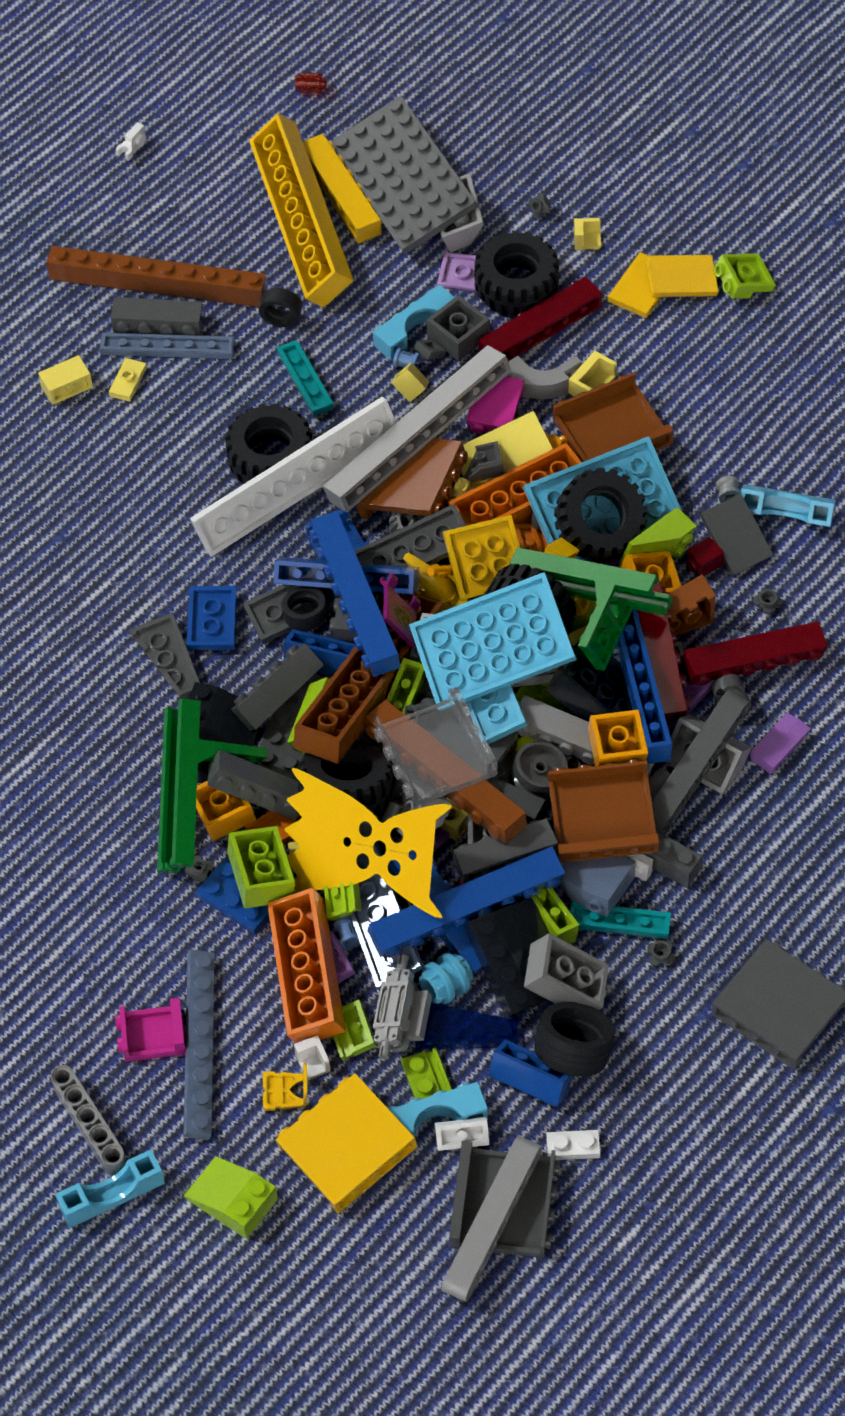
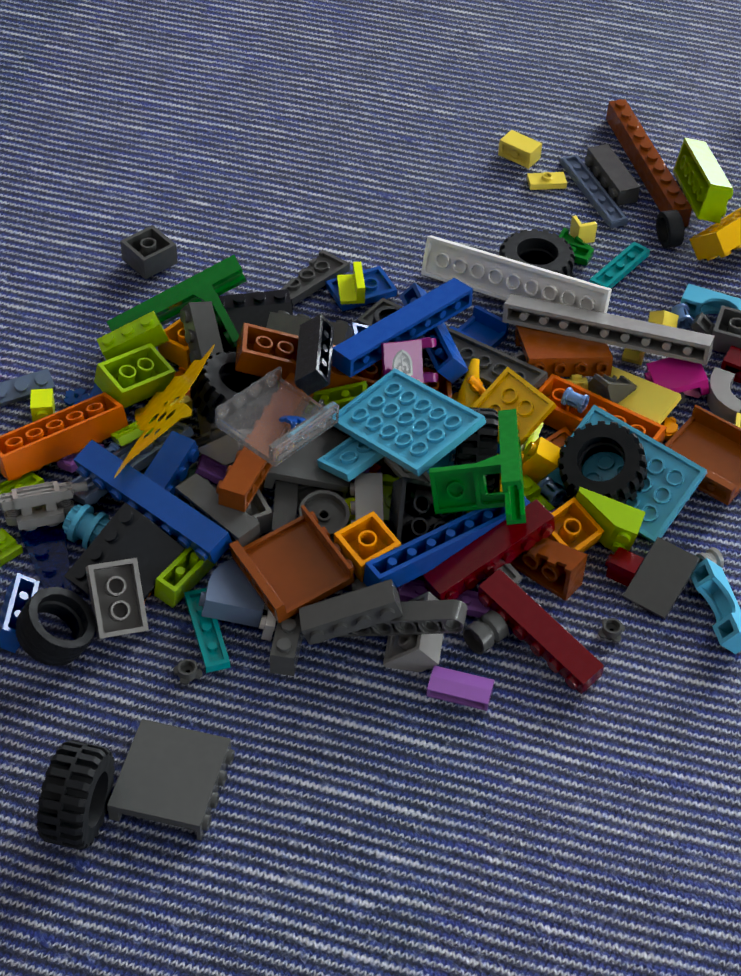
camera: 60 degrees right, 10 degrees down
none -> neon yellow brick [30,388,55,422]
none -> black tyre [37,740,115,850]
none -> blue plant [64,387,89,406]
none -> lime brick [97,311,169,360]
none -> dark grey brick [120,225,178,279]
none -> blue plant [279,415,308,429]
none -> black brick [294,314,334,396]
none -> dark grey brick [299,579,403,645]
none -> neon yellow panel [337,261,365,304]
none -> green wing [559,228,594,266]
none -> medium blue bush [561,387,590,413]
none -> light yellow panel [569,215,597,243]
none -> lime brick [673,138,733,223]

